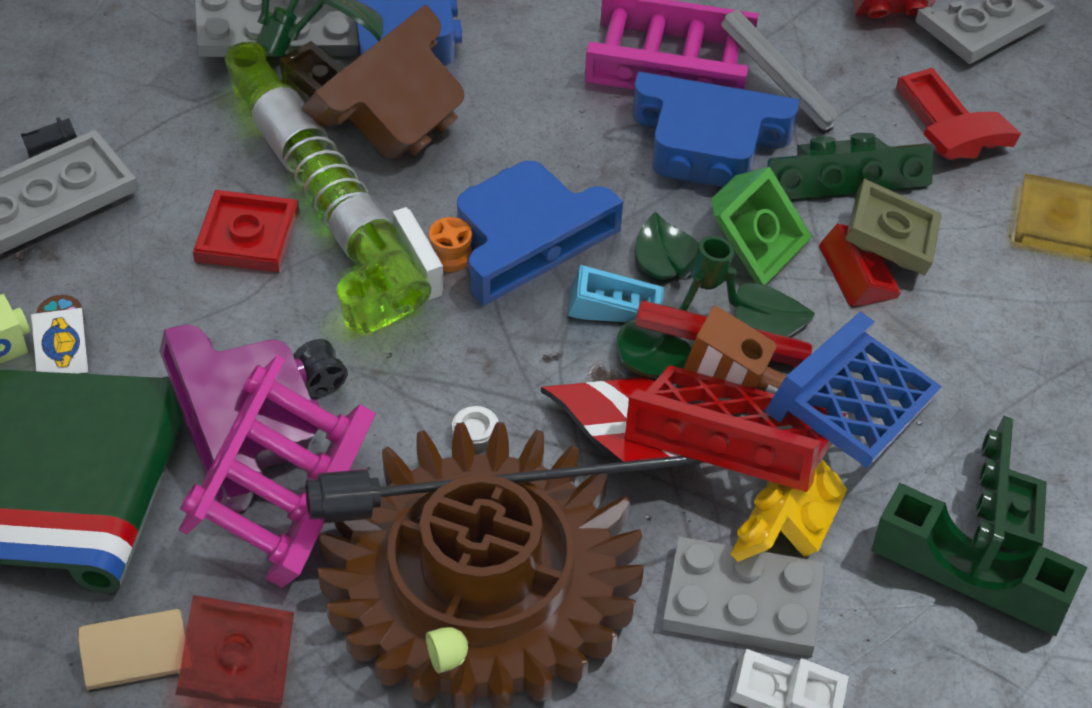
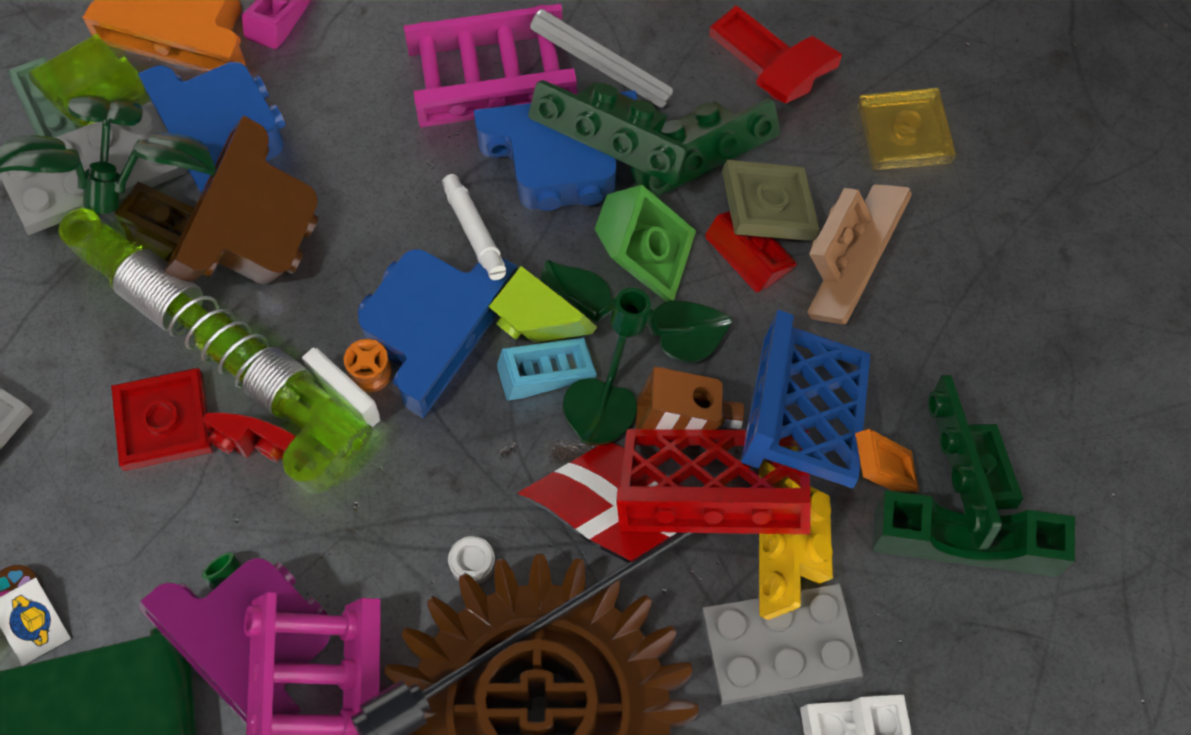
camera: 20 degrees left, 15 degrees up
black wheel [293,339,348,397] -> none
red axle [635,301,812,367] -> none
none -> red slope [201,413,304,466]
none -> white piece [442,174,506,280]
none -> lime slope [489,266,597,343]
none -> dark green bracket [528,80,688,185]
none -> medium nougat bracket [807,184,912,324]
none -> orange tile [855,429,919,494]

